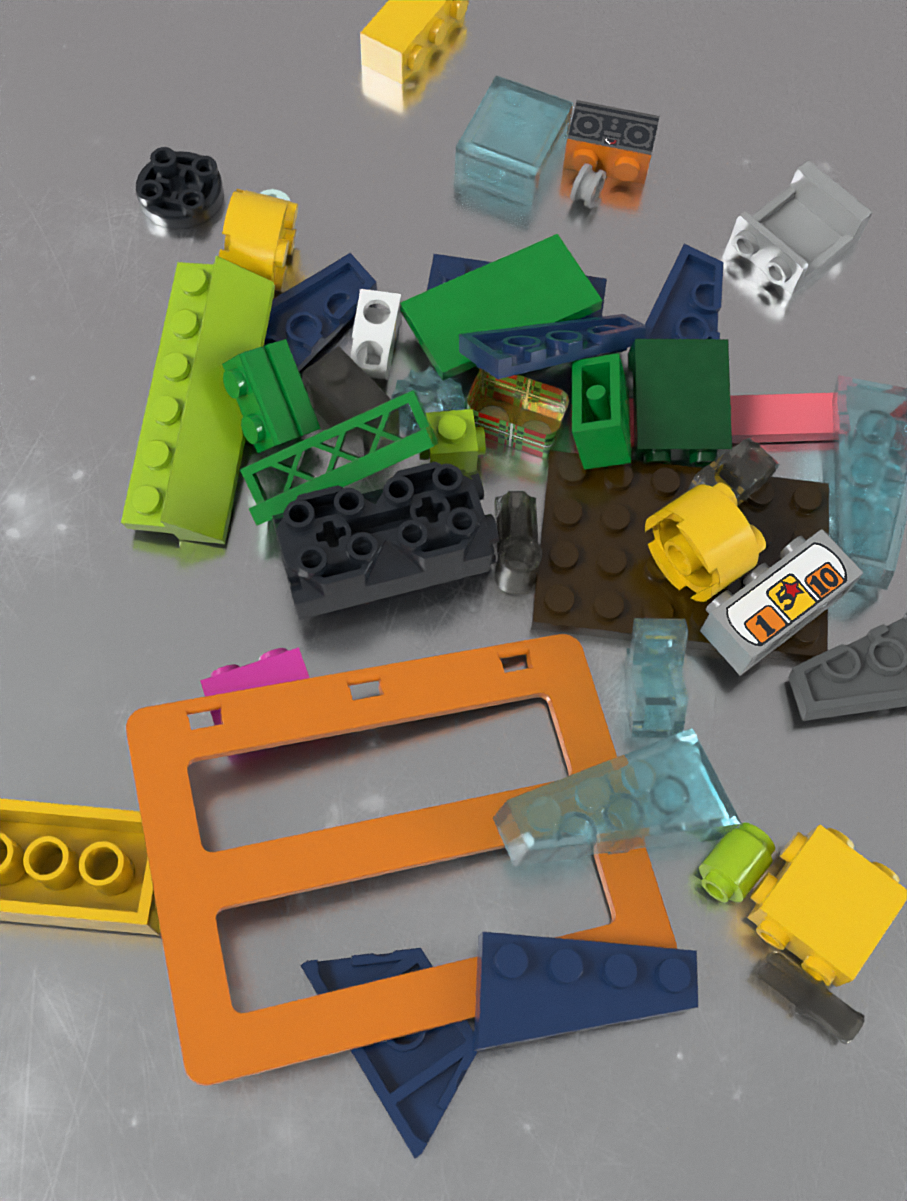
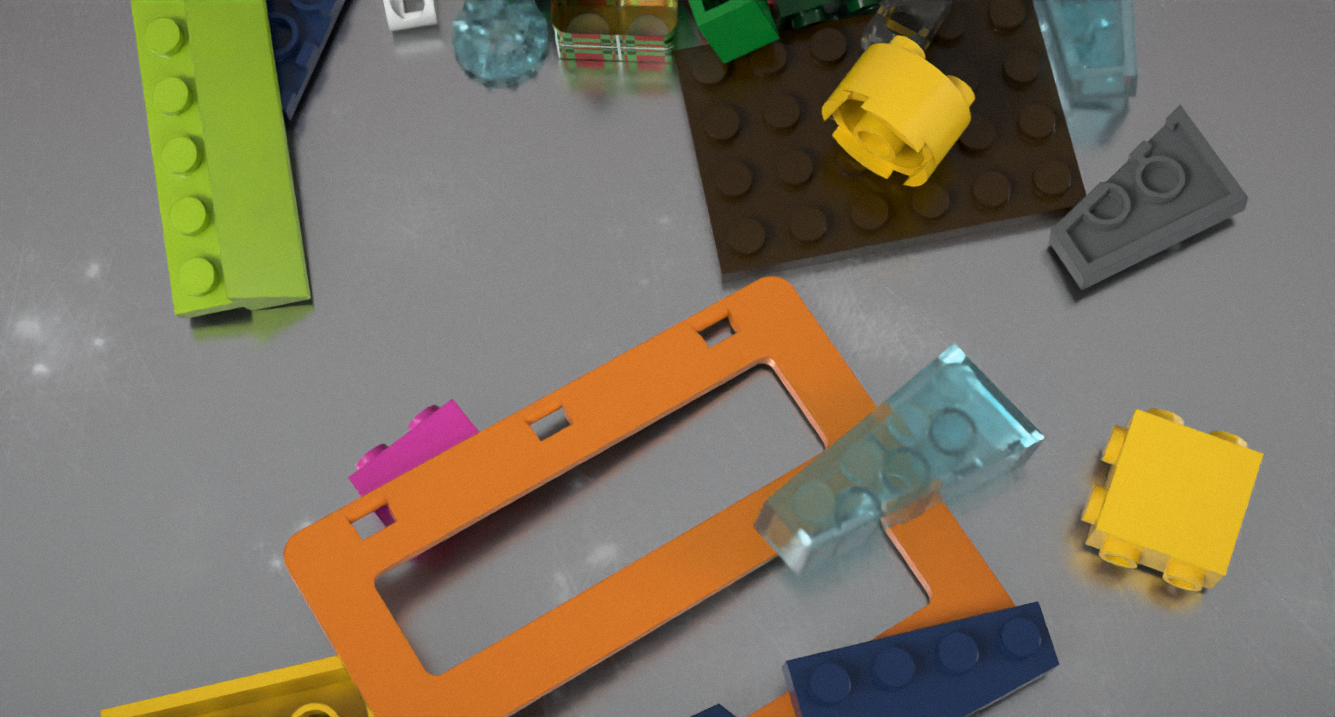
camera: 10 degrees left, 5 degrees up
green brick [222,339,321,453] -> none
green fence [240,390,439,526] -> none
black brick [272,462,499,620] -> none
clear smoke brick [302,346,400,457] -> none
lime brick [418,409,486,473] -> none
clear smoke piece [494,491,543,595] -> none
clear light blue brick [625,618,689,738] -> none
lime brick [699,822,776,903] -> none
brick [700,529,863,676] -> none
clear smoke axle [757,951,865,1045] -> none

